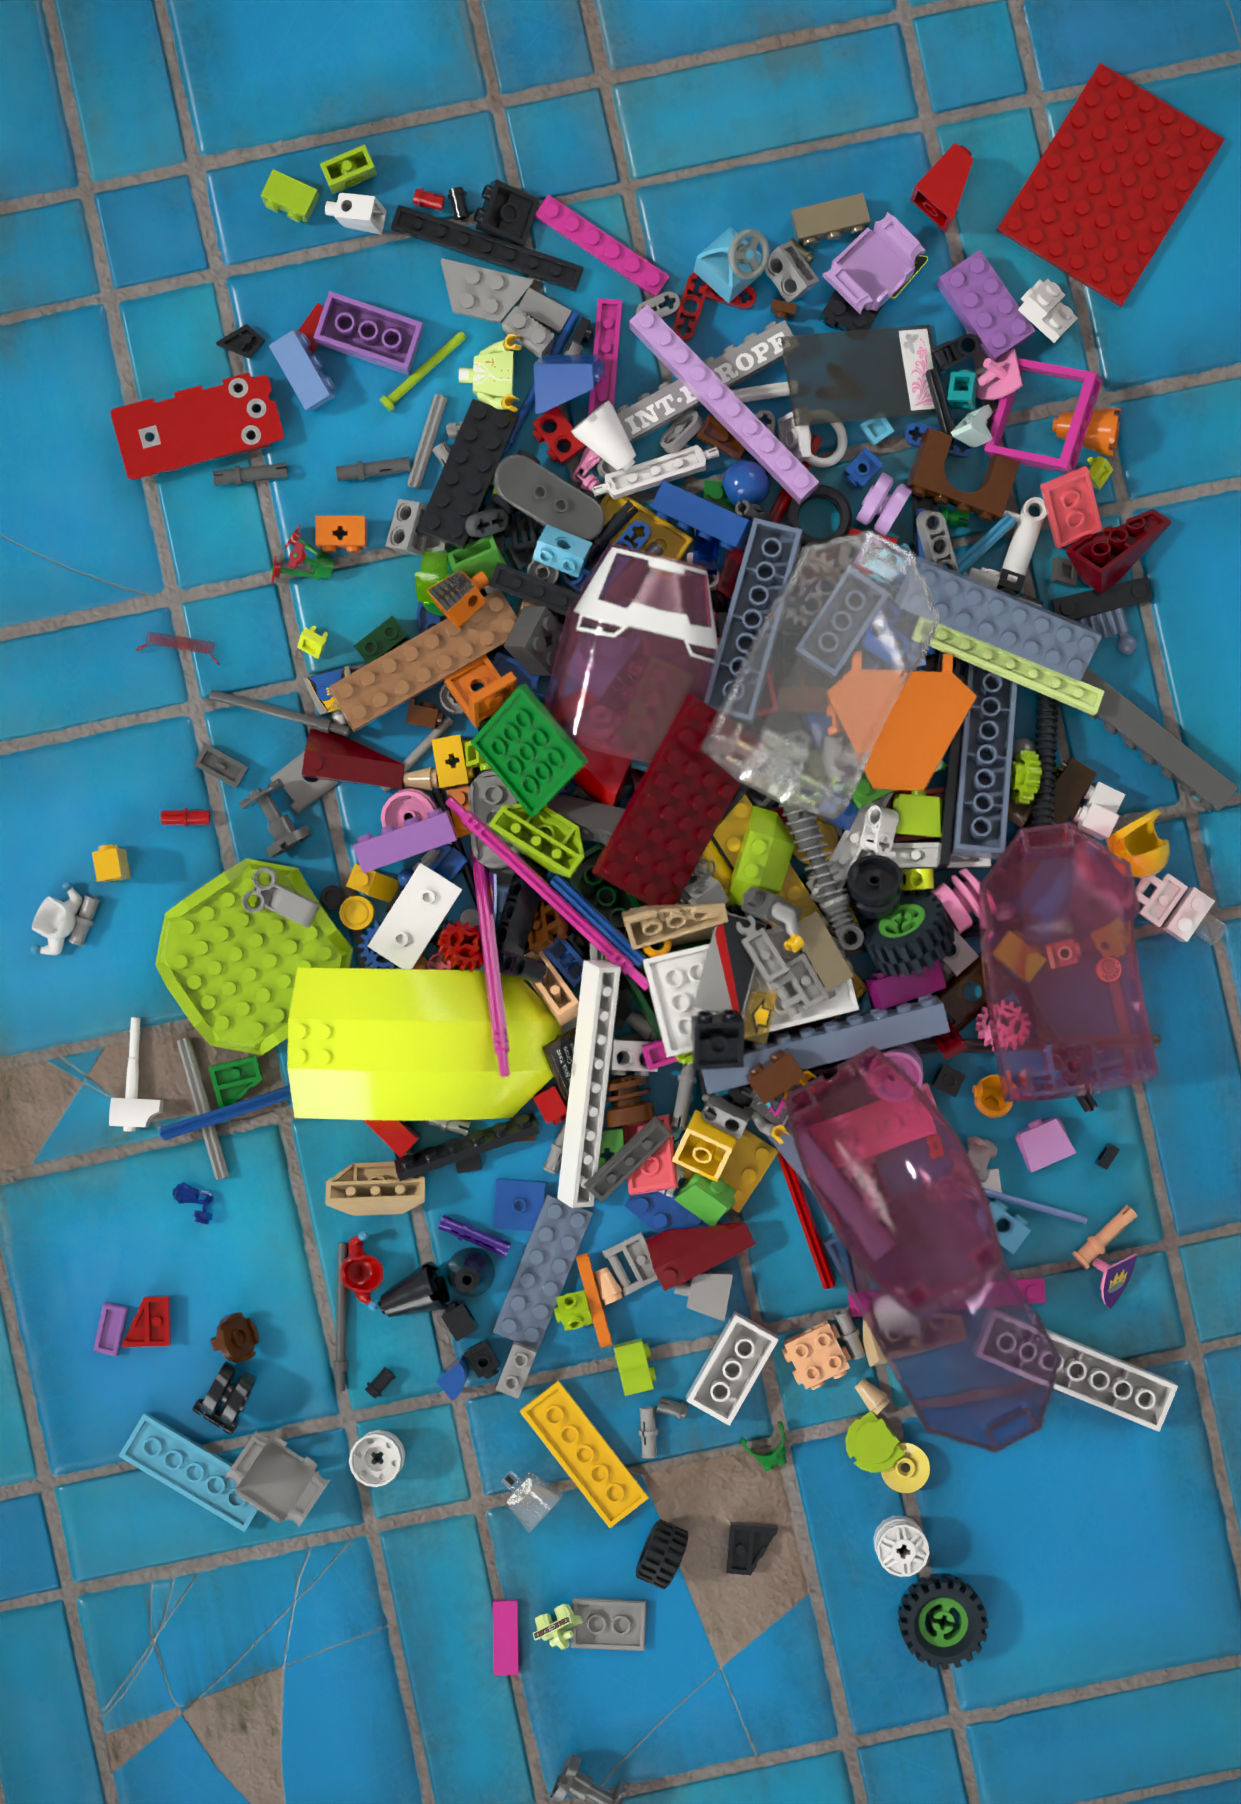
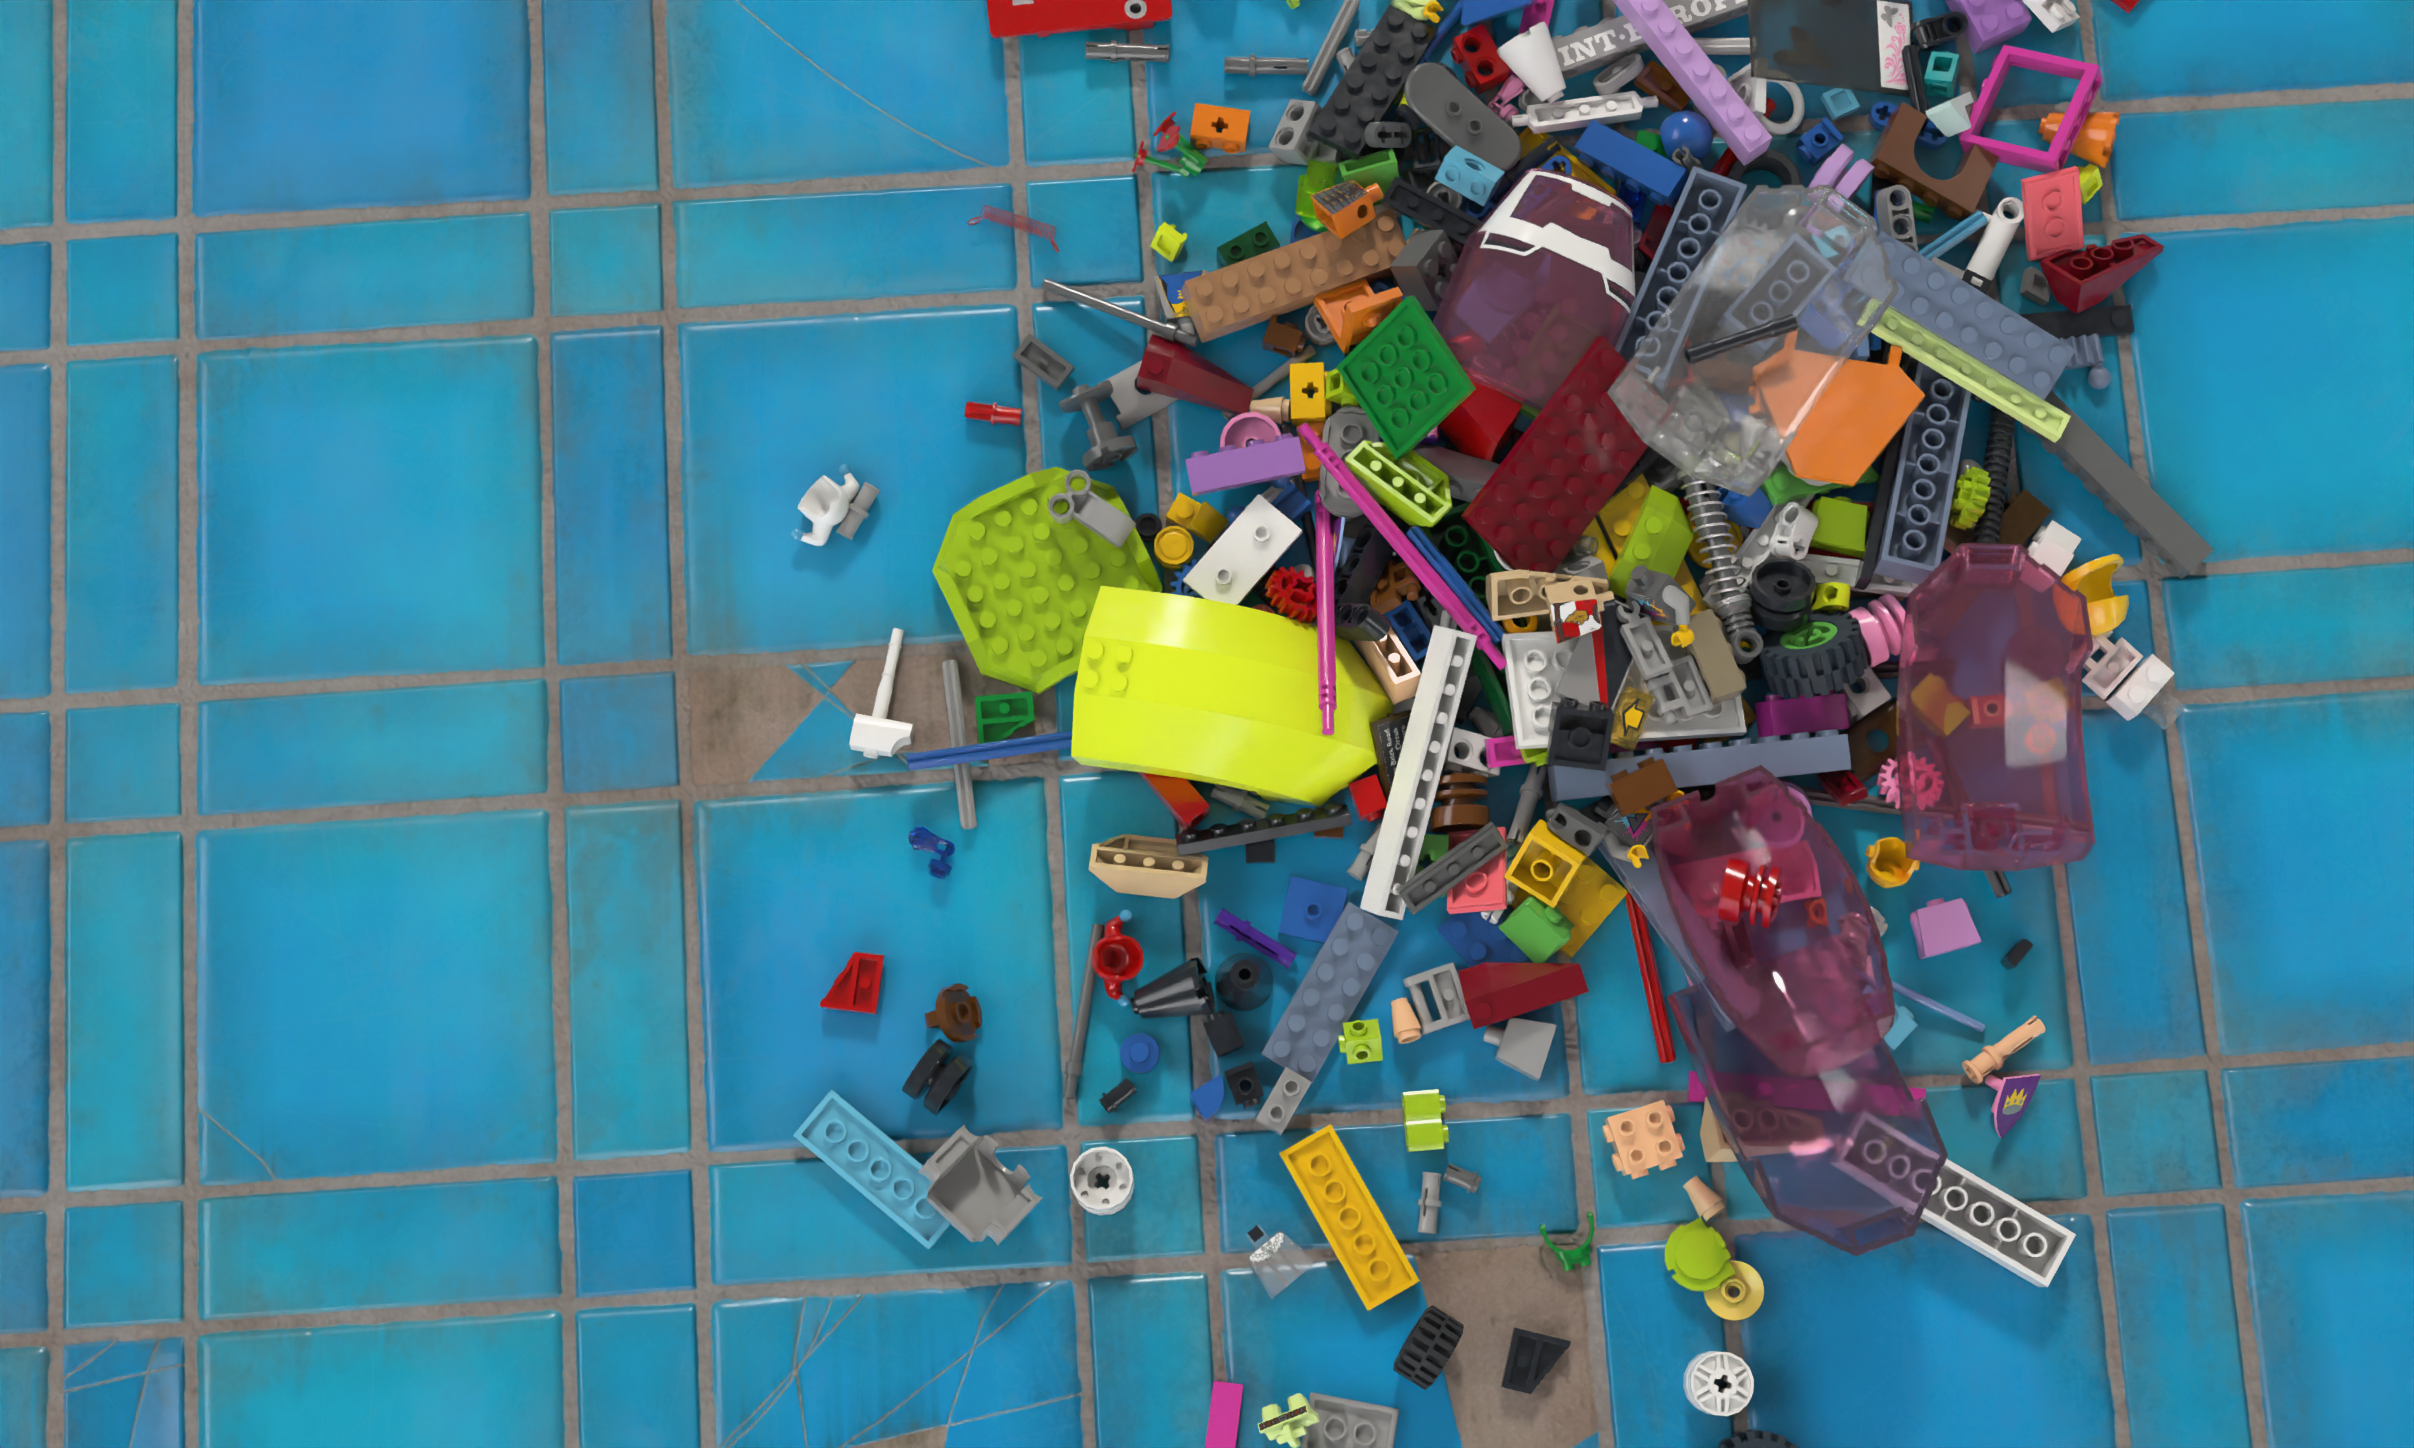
camera: 10 degrees right, 10 degrees down
yellow brick [92,844,131,882] -> none
medium lavender tile [93,1302,129,1356] -> none
black axle [192,1399,238,1435] -> none
orange beam [576,1253,613,1348] -> none
white brick [686,1311,779,1426] -> none
light grey pin [834,1308,866,1360] -> none
black brick [930,1063,966,1097] -> none
bright pink shield [976,348,1023,400] -> none
none -> blue piece [1120,1033,1160,1074]
none -> torso [1544,579,1616,644]
none -> black piece [1684,314,1798,365]
none -> red wheel [1718,858,1783,929]

